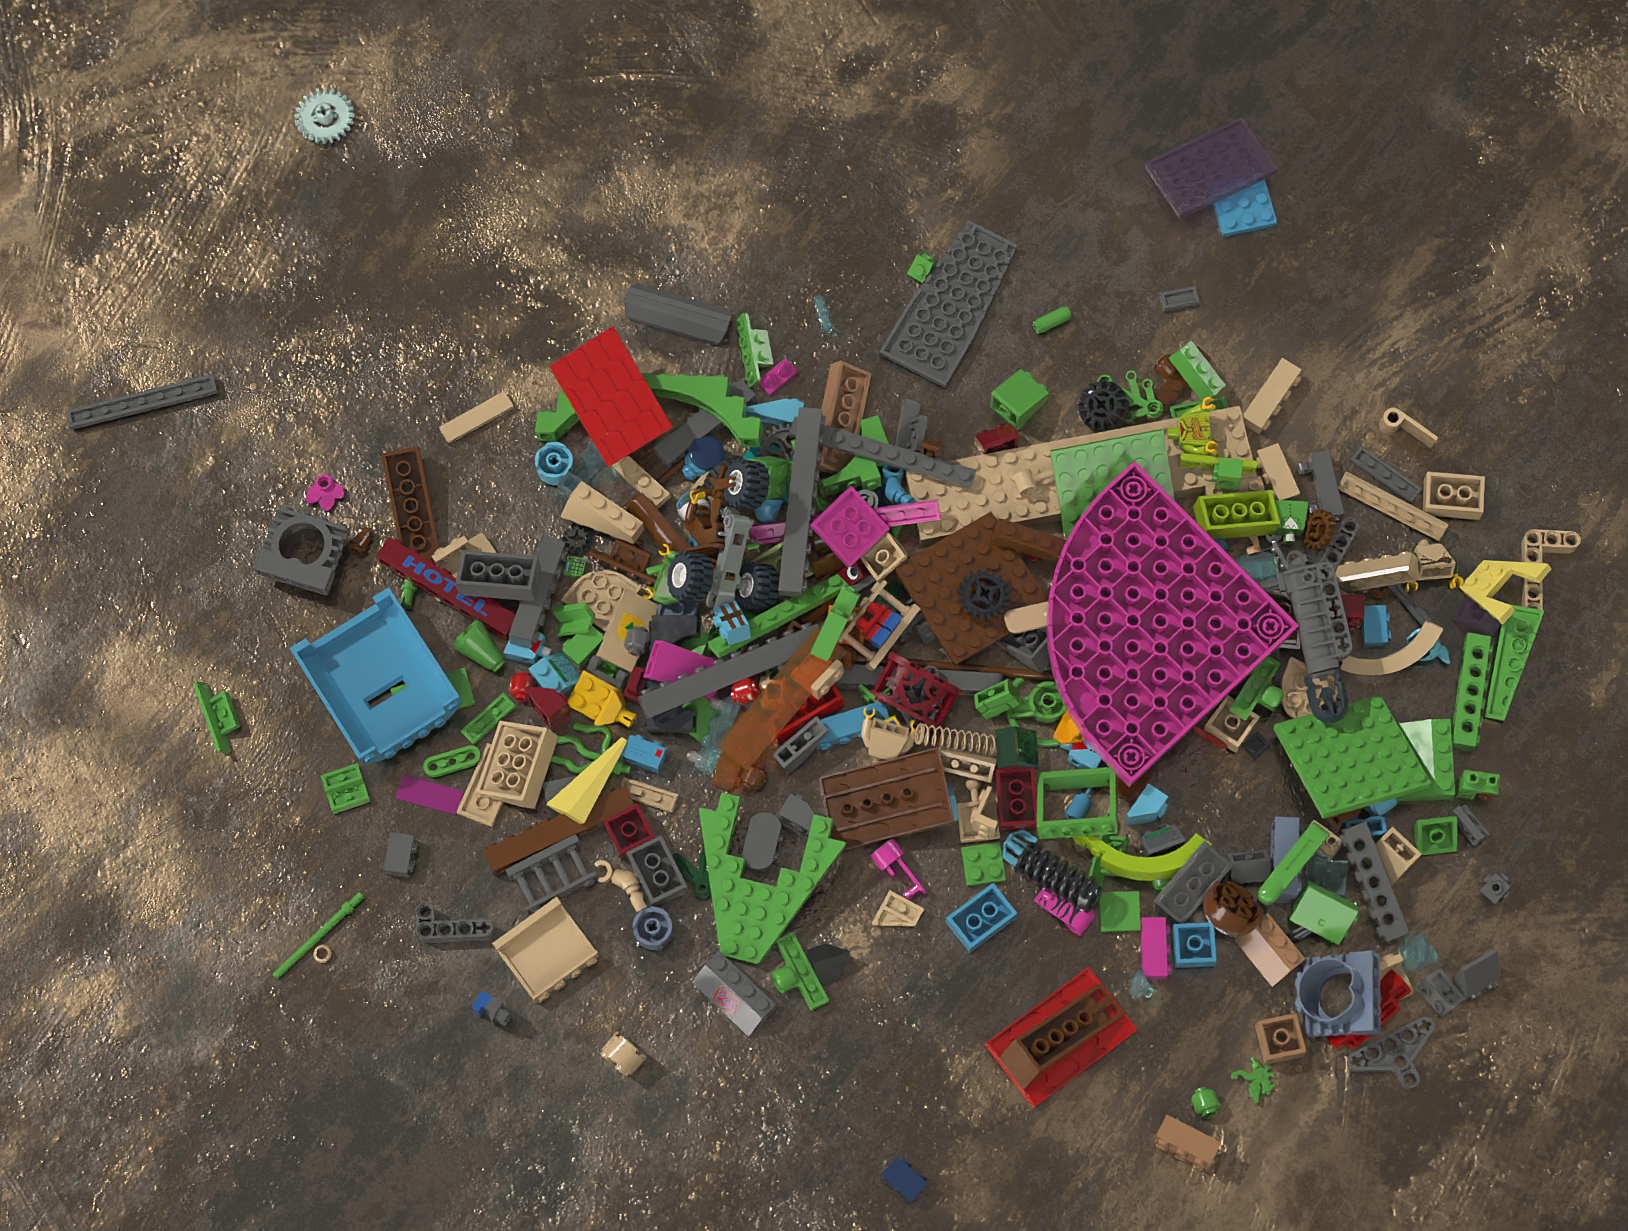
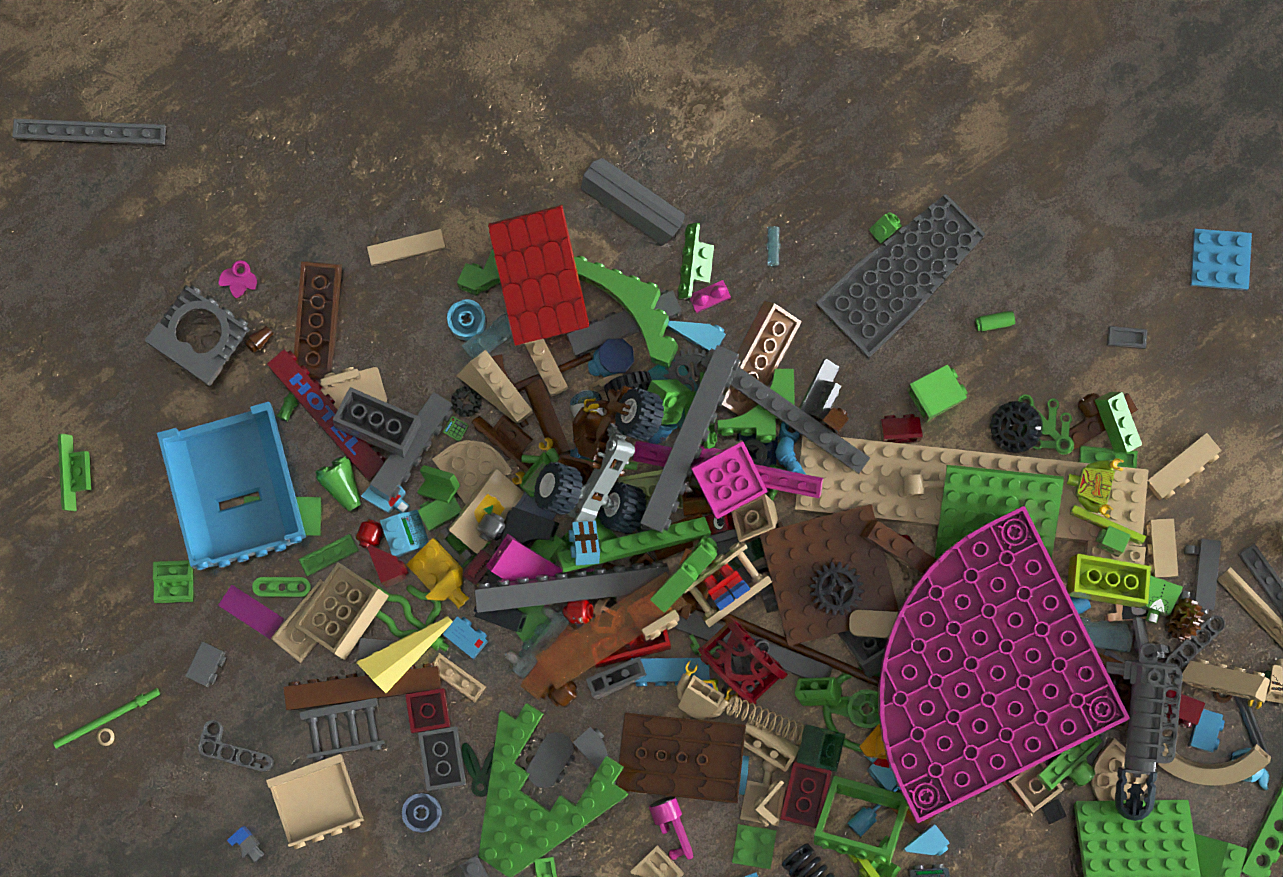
camera: 15 degrees right, 10 degrees up
tan piece [594,860,647,913] -> none
medium azure piece [1002,829,1038,866] -> none
clear purple plate [1144,117,1278,219] -> none

